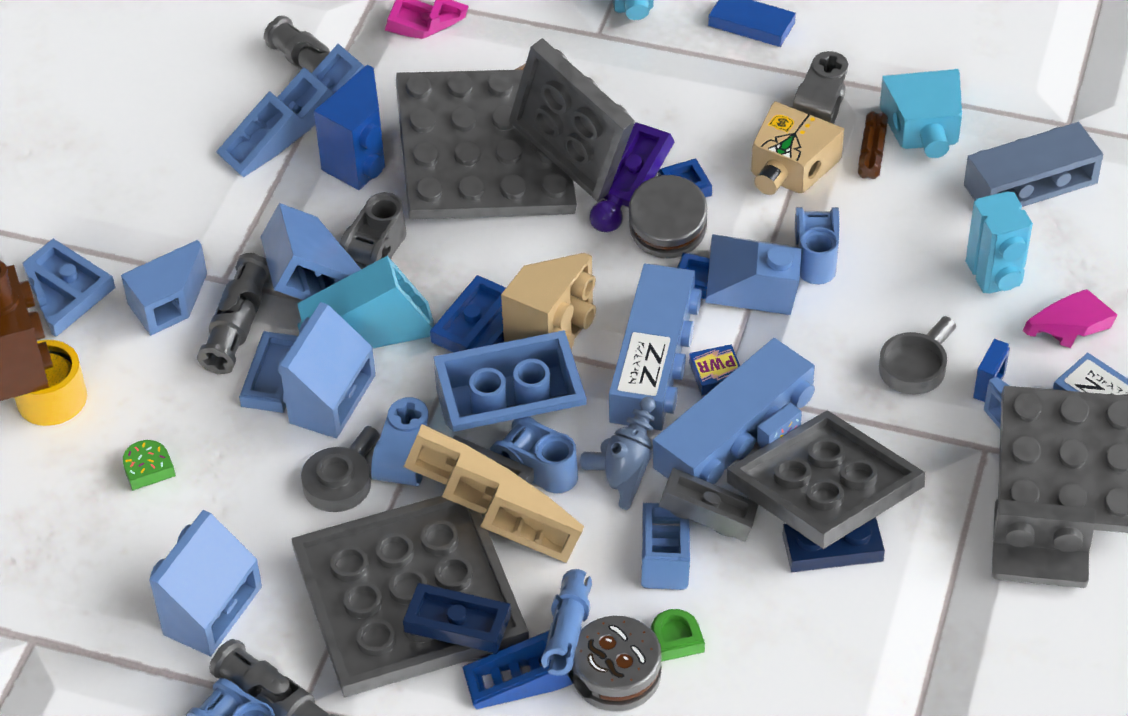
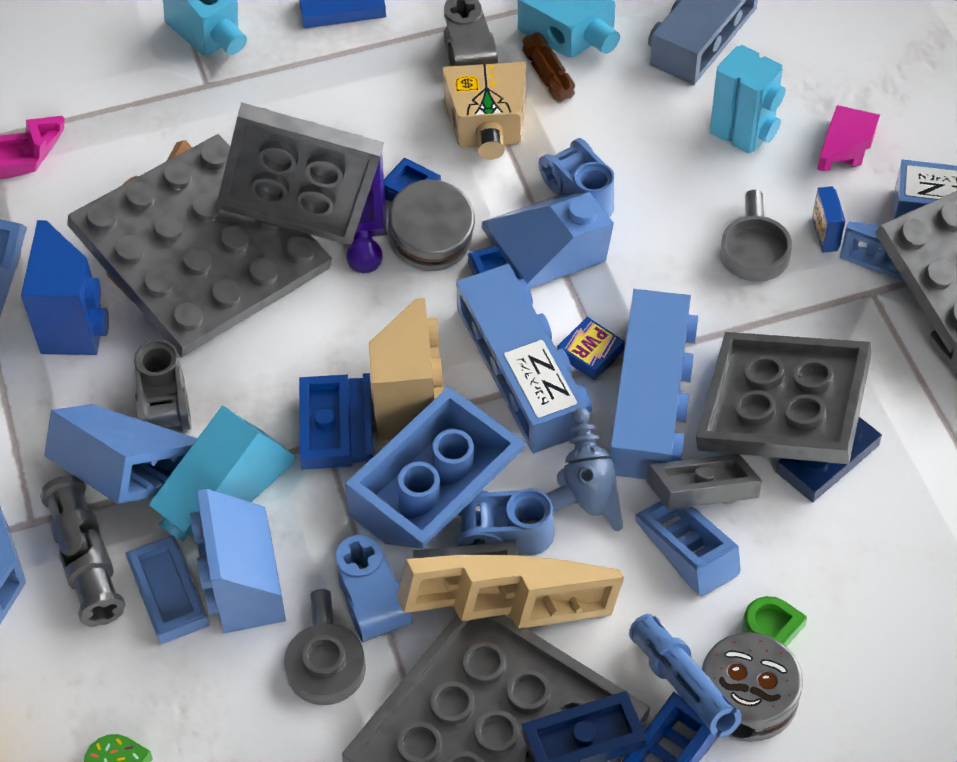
camera: 35 degrees left, 5 degrees up
medium blue tile [757,402,802,448] -> none

